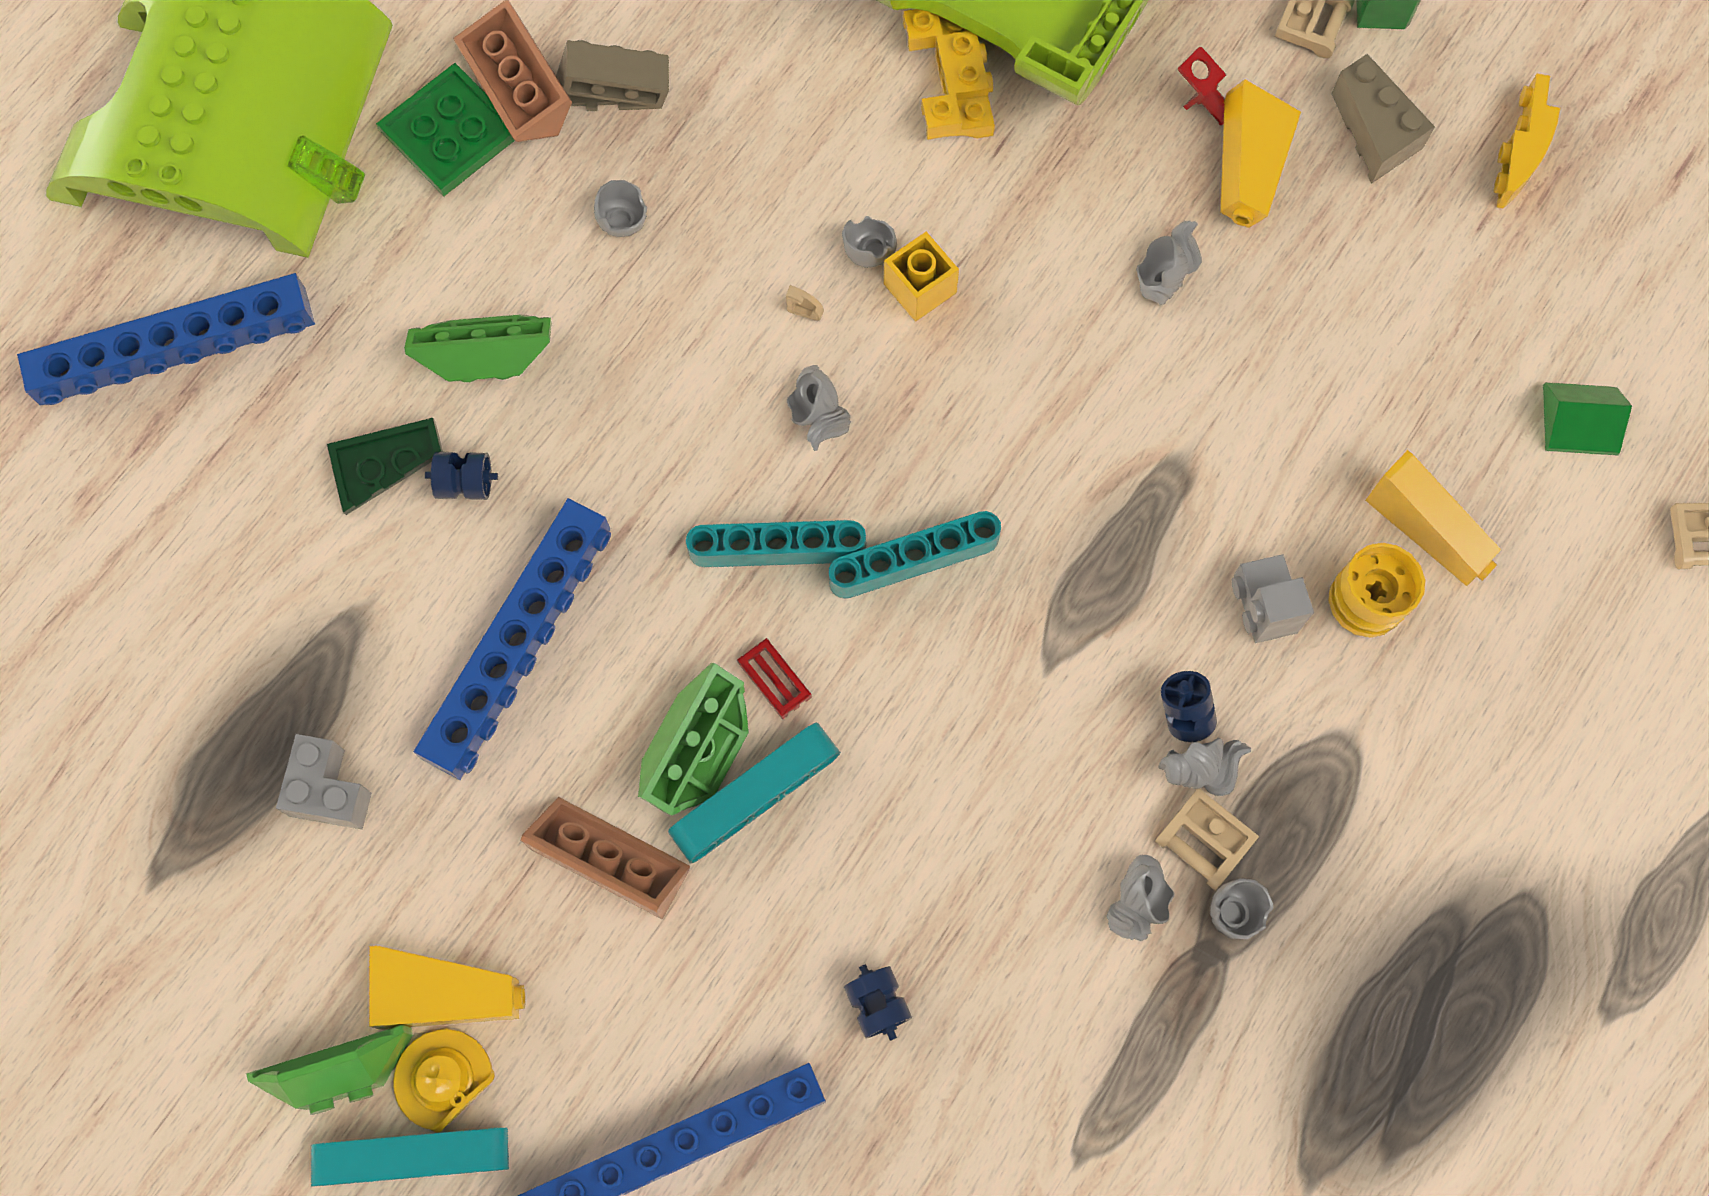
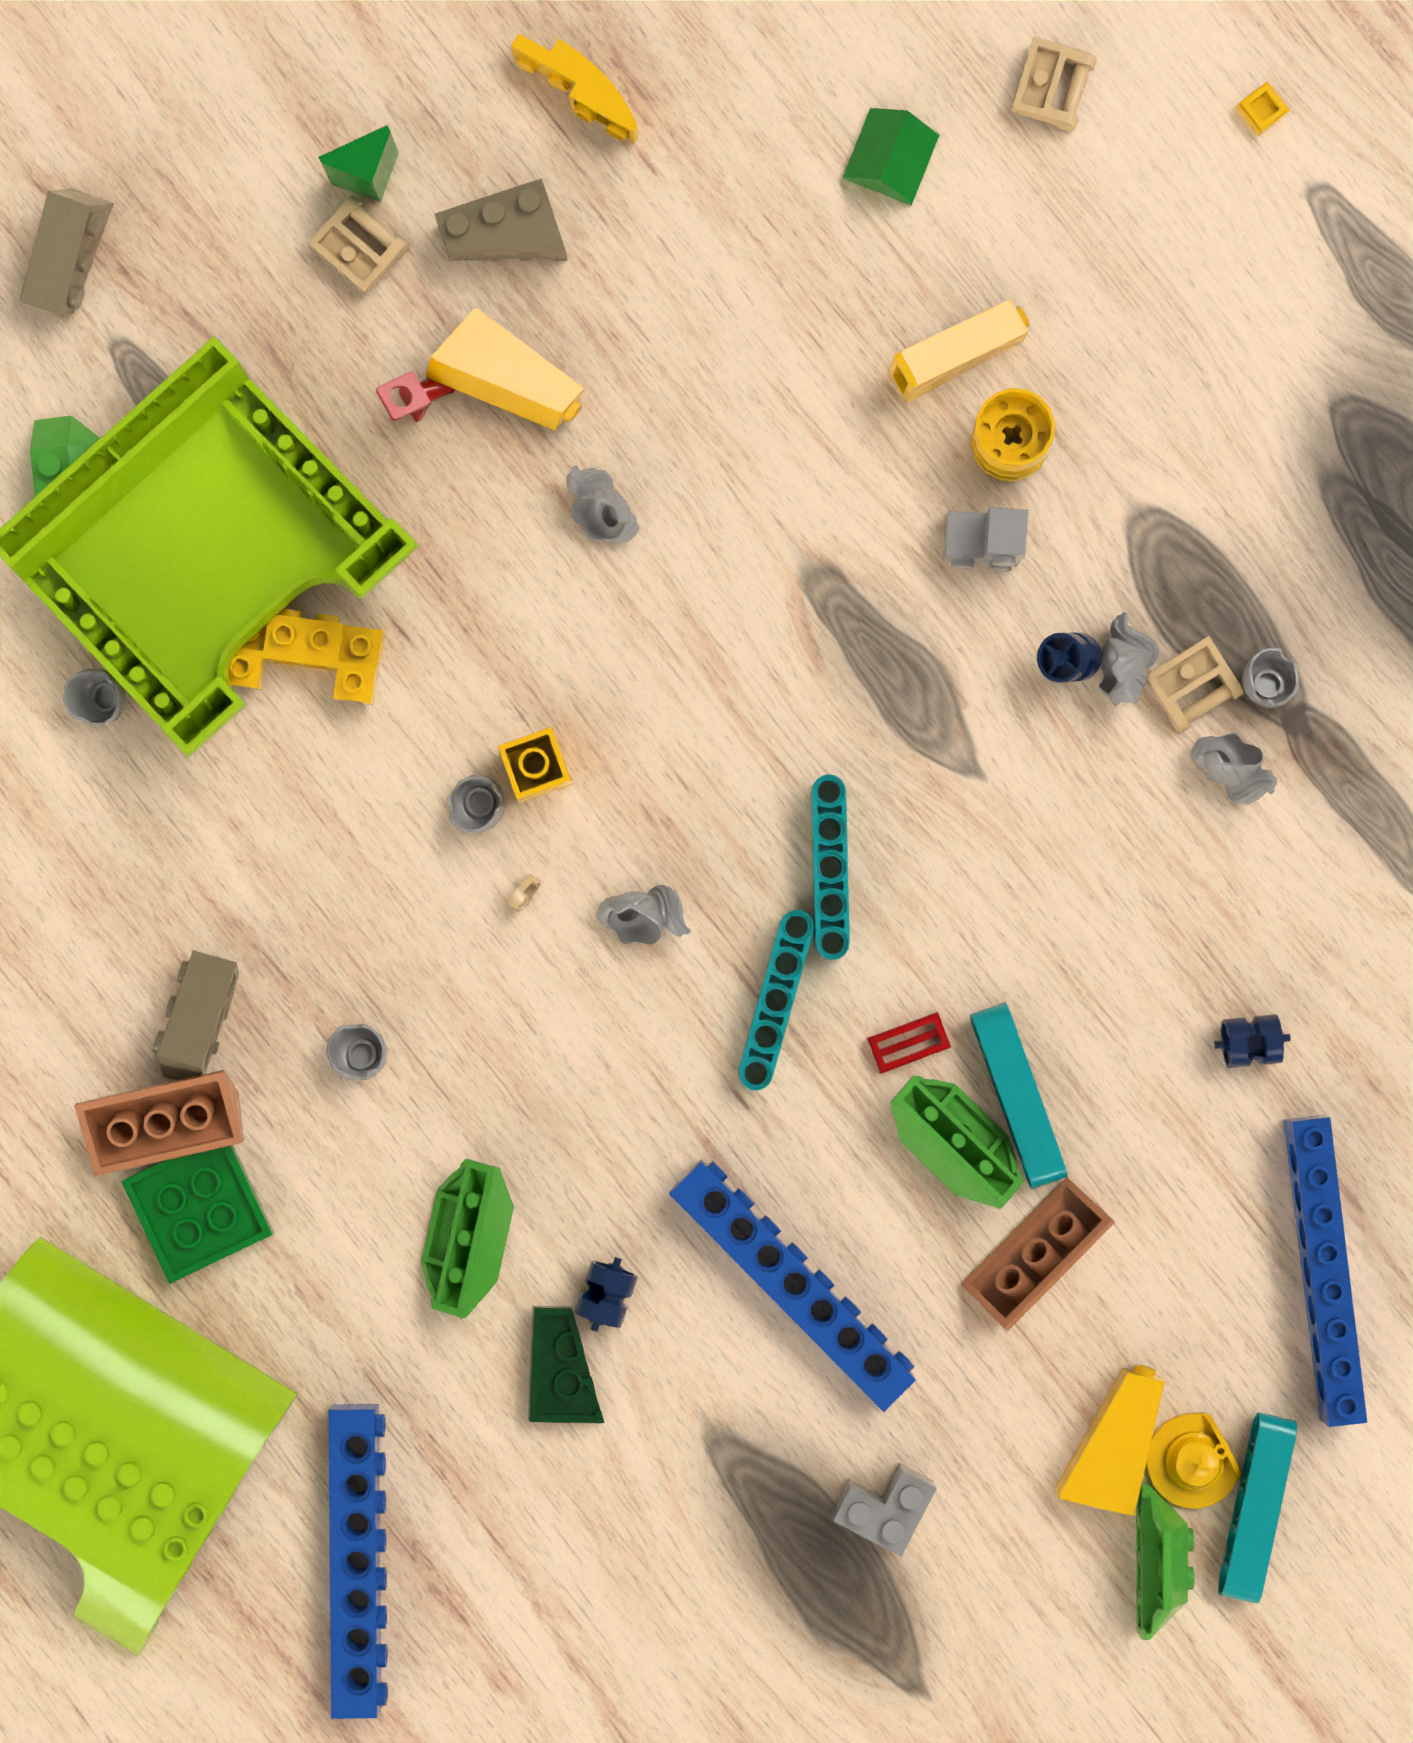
camera: 75 degrees left, 15 degrees up
clear neon green slope [288,135,365,204] -> none

